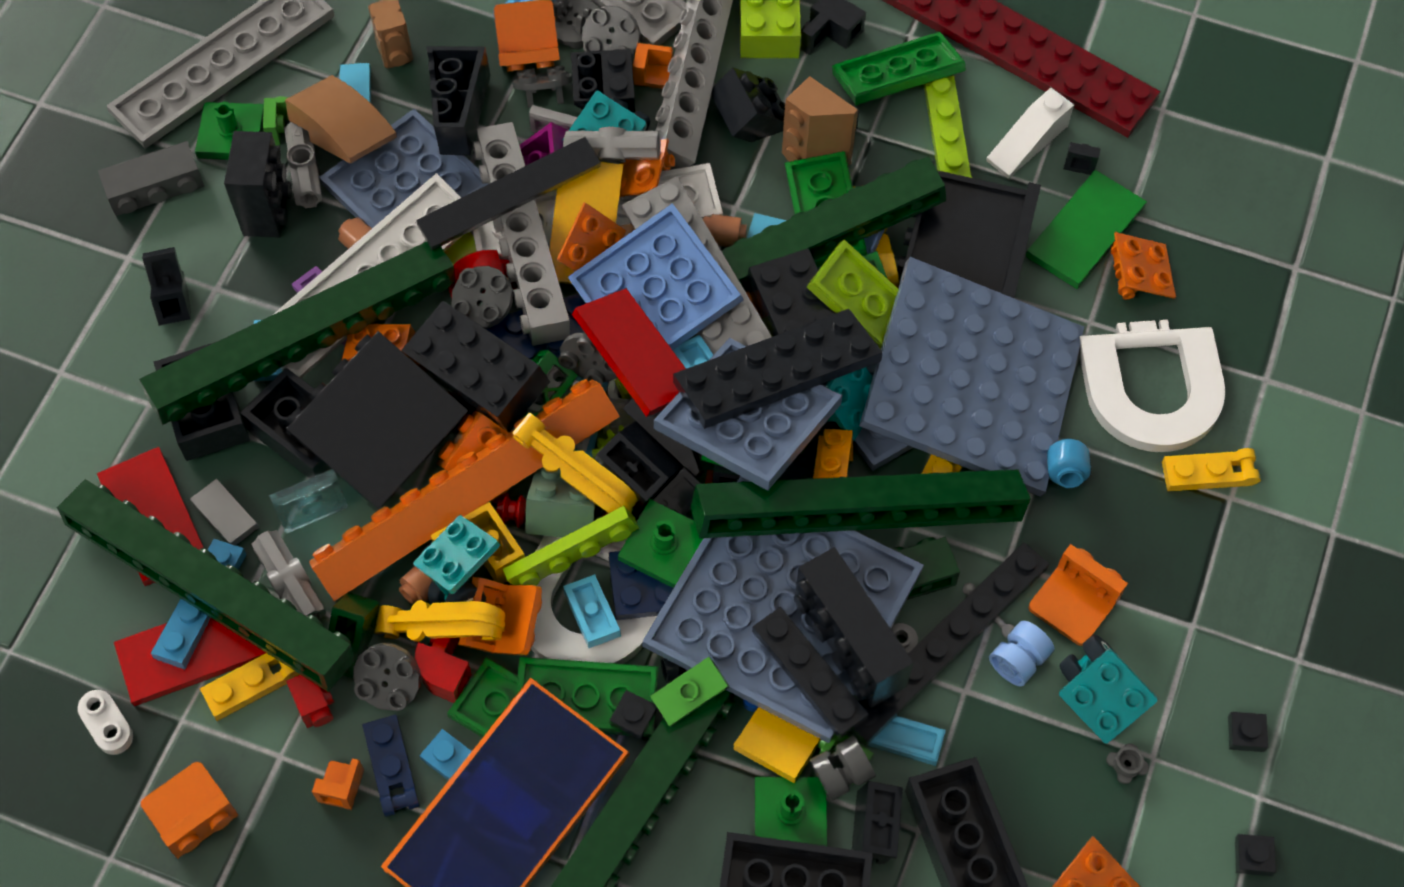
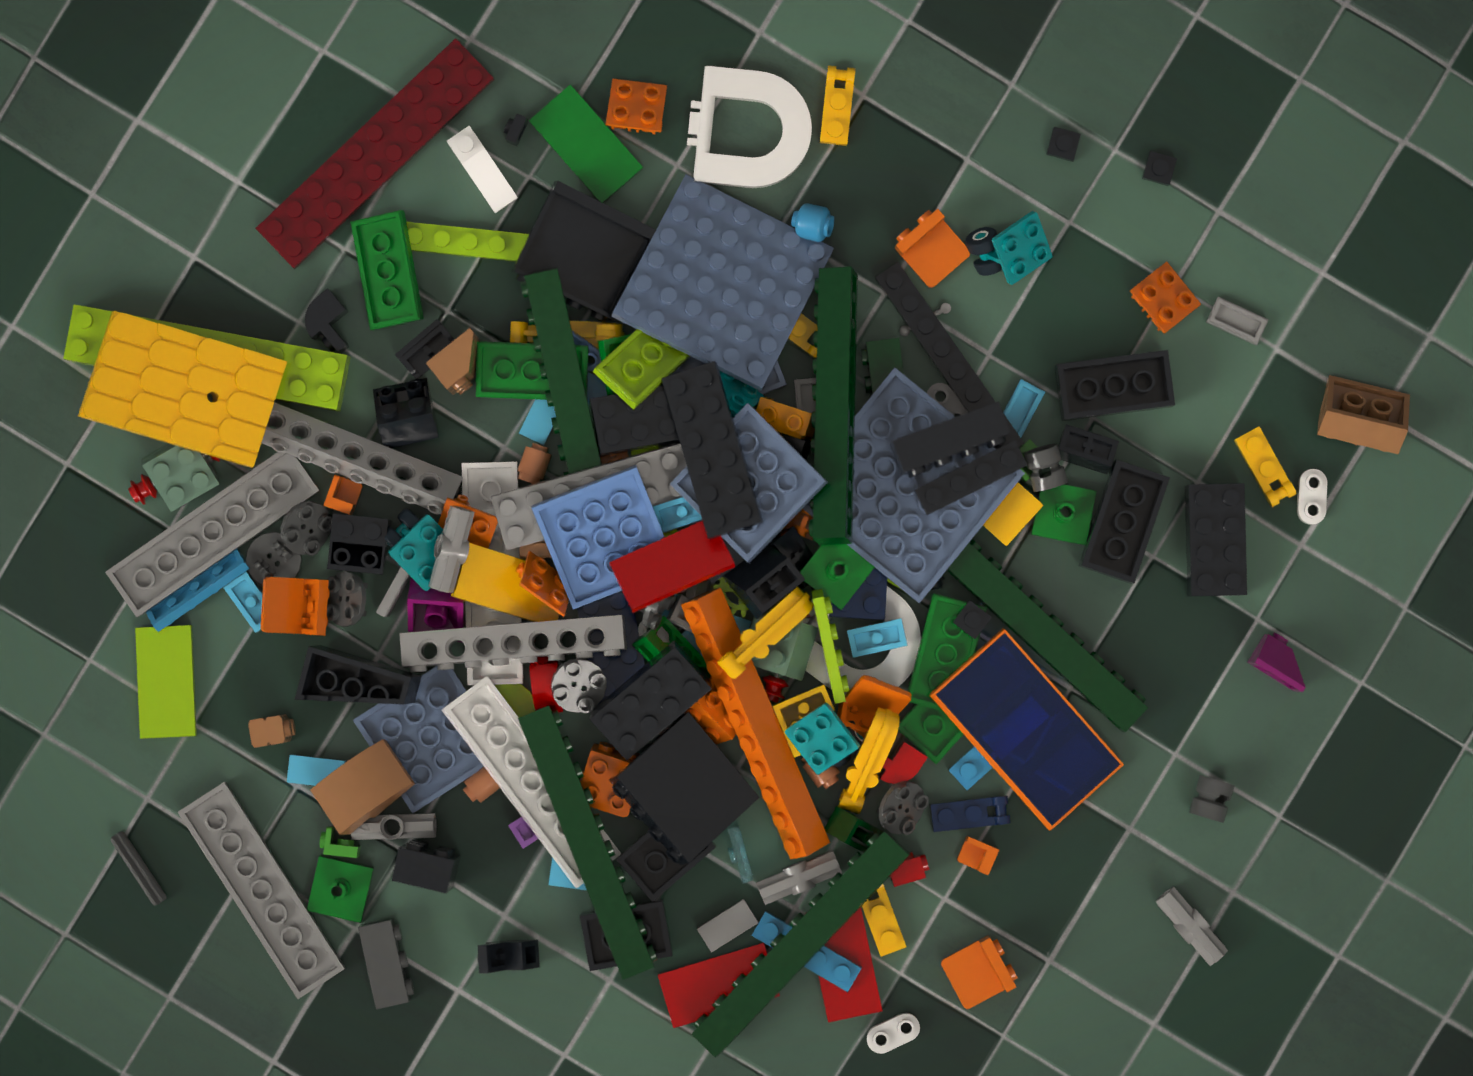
camera: 75 degrees left, 25 degrees up
black tile [416,137,601,251] -> none
bright green plate [650,657,730,726] -> none
light blue wheel [989,620,1055,687] -> none
dark grey plate [1106,743,1149,784] -> none

